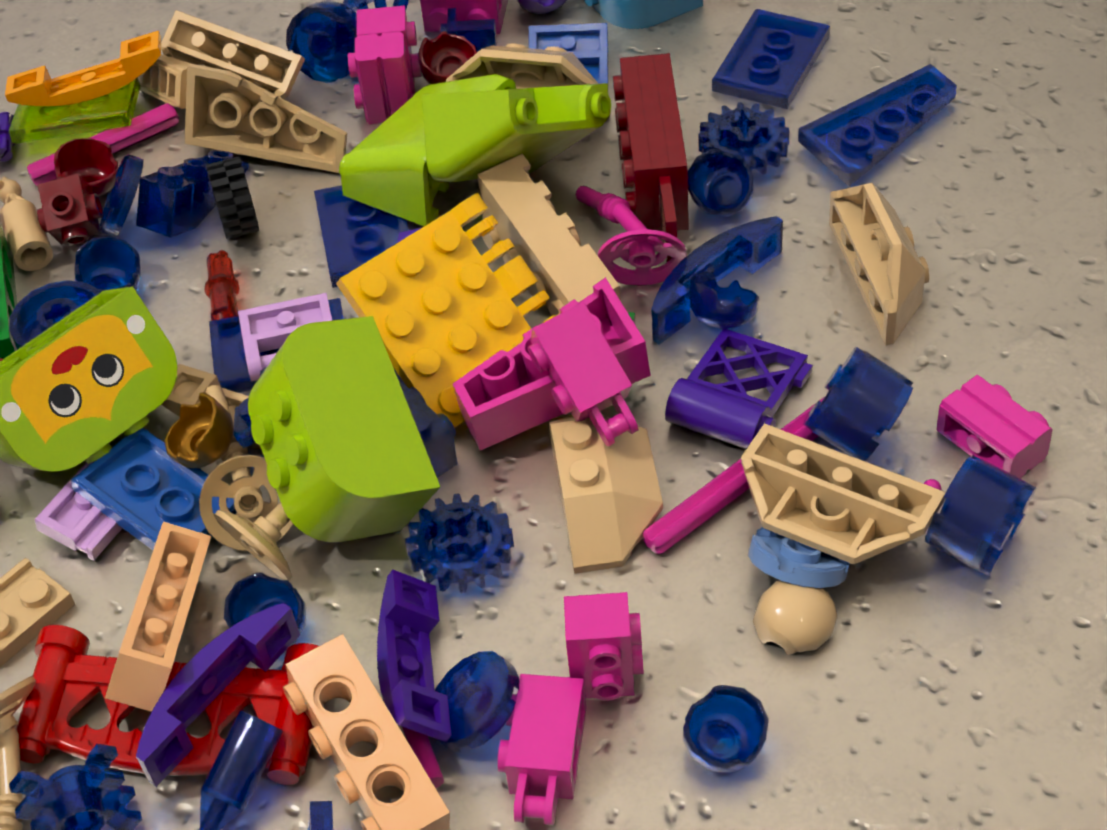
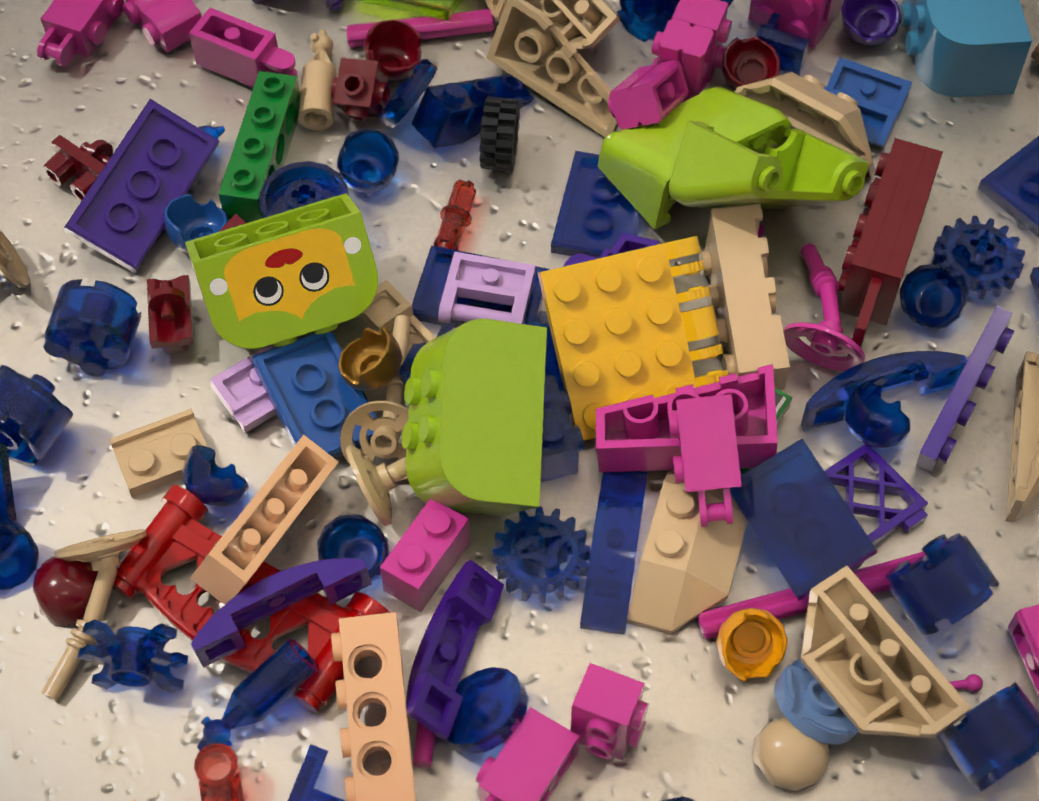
camera: 20 degrees right, 10 degrees up
none -> clear blue hair [182,444,249,508]
none -> dark pink brick [380,499,470,612]
none -> clear blue slope [580,471,648,635]
none -> dark pink brick [608,59,689,130]
none -> light orange hair [716,608,788,682]
none -> clear blue tile [730,439,877,601]
none -> dark purple wing [916,306,1014,473]

